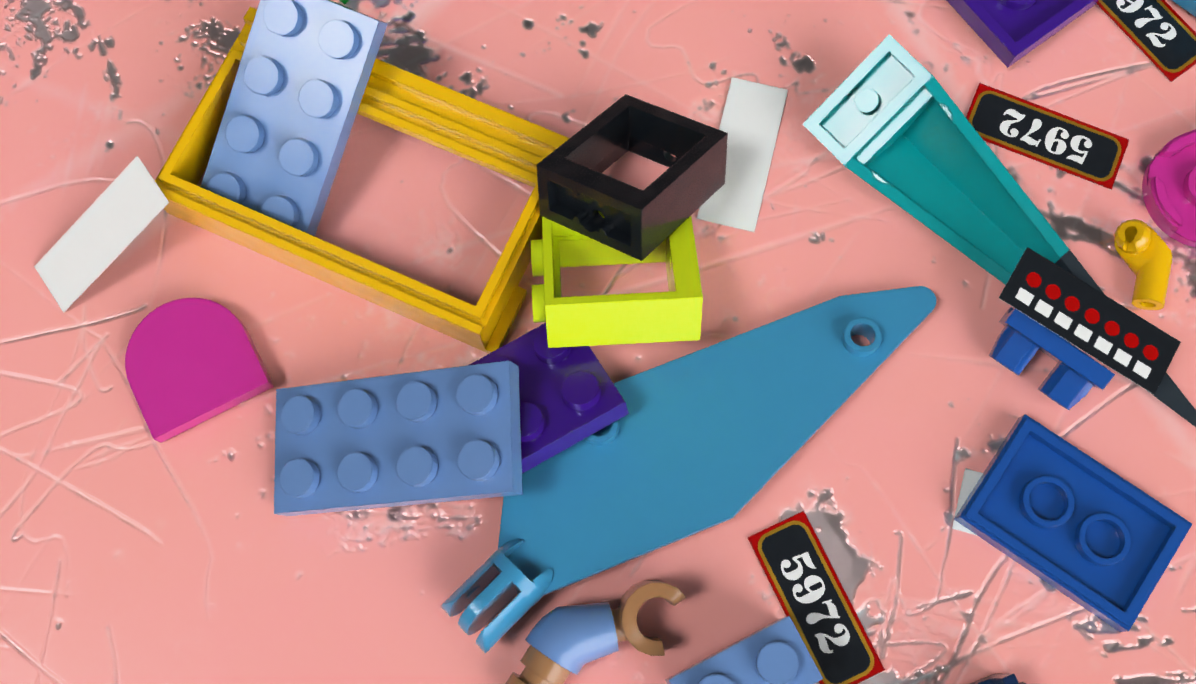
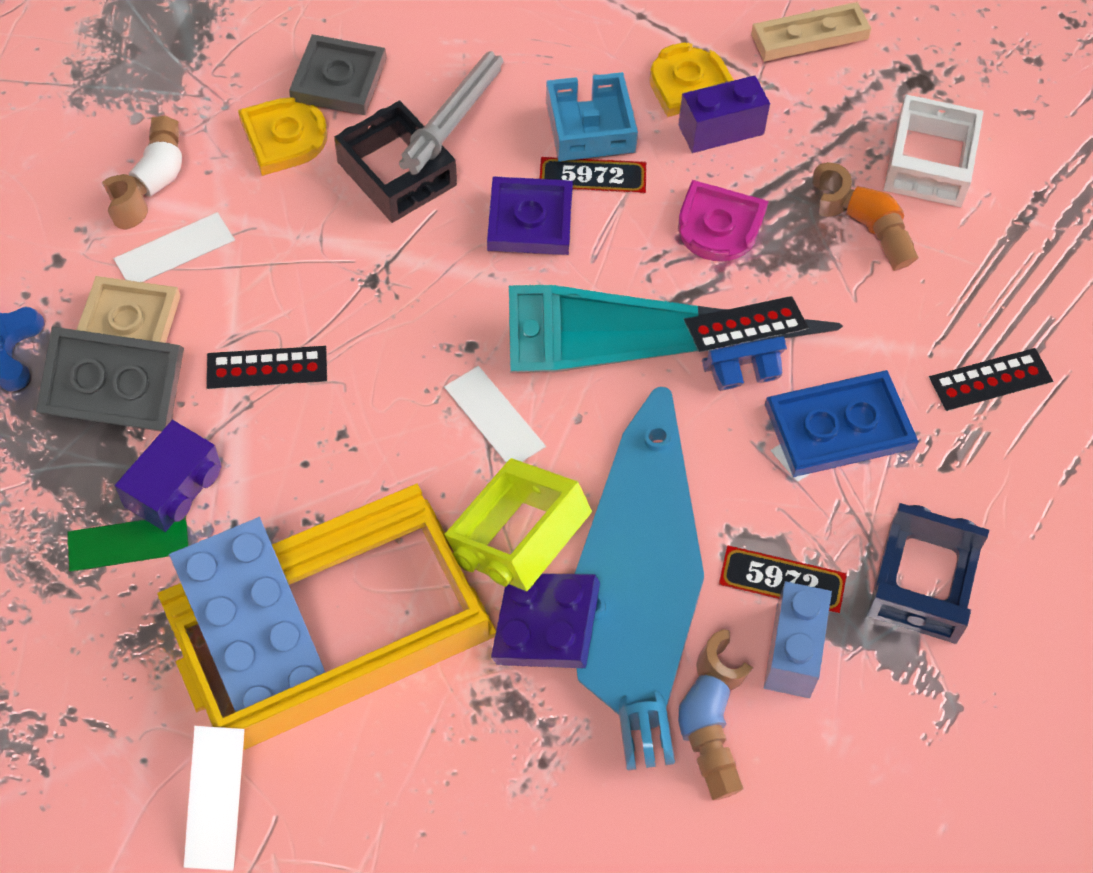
camera: 55 degrees left, 15 degrees down
dark pink tile [125,298,274,443] -> none
medium blue plate [274,361,523,516] -> none
black window [536,94,728,261] -> none
sticker [966,83,1129,190] -> none
yellow arm [1114,219,1172,310] -> none

